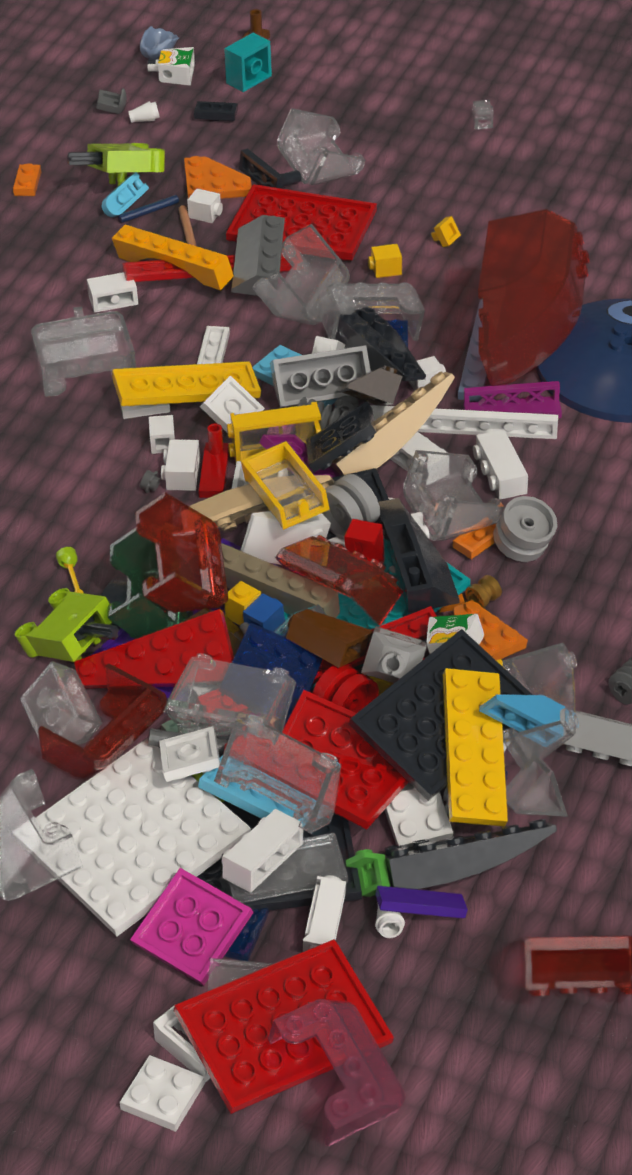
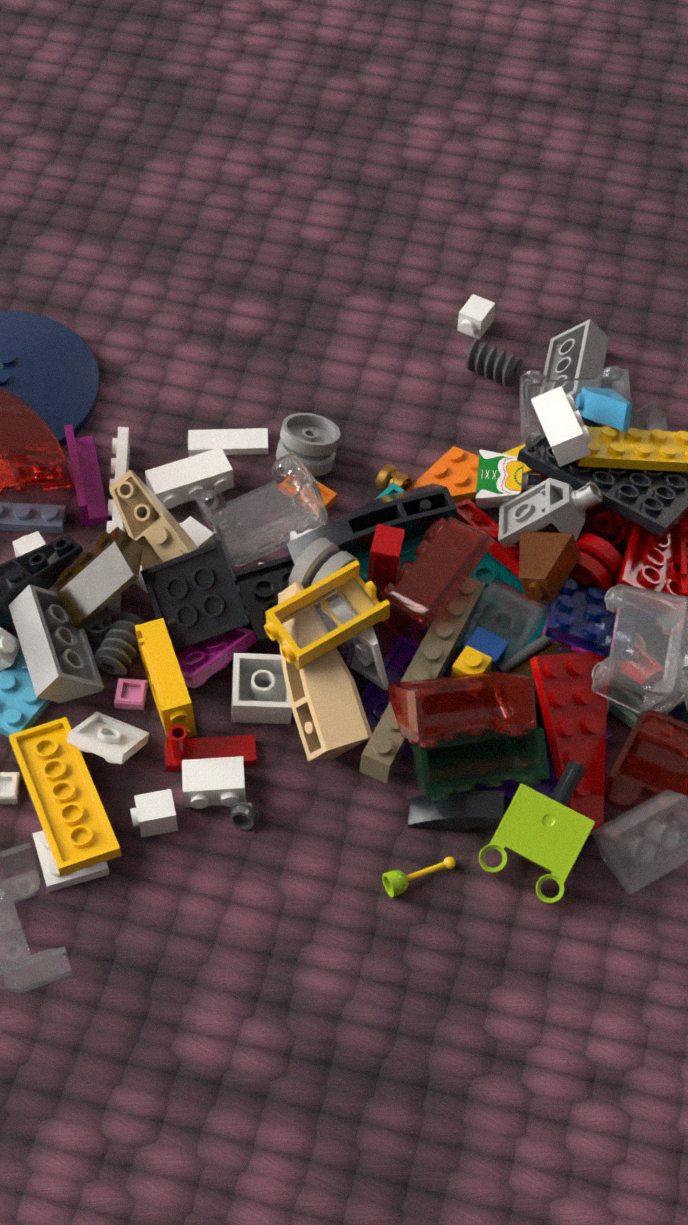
camera: 100 degrees left, 10 degrees up
none -> white tile [188,428,268,456]
none -> white brick [531,386,592,467]

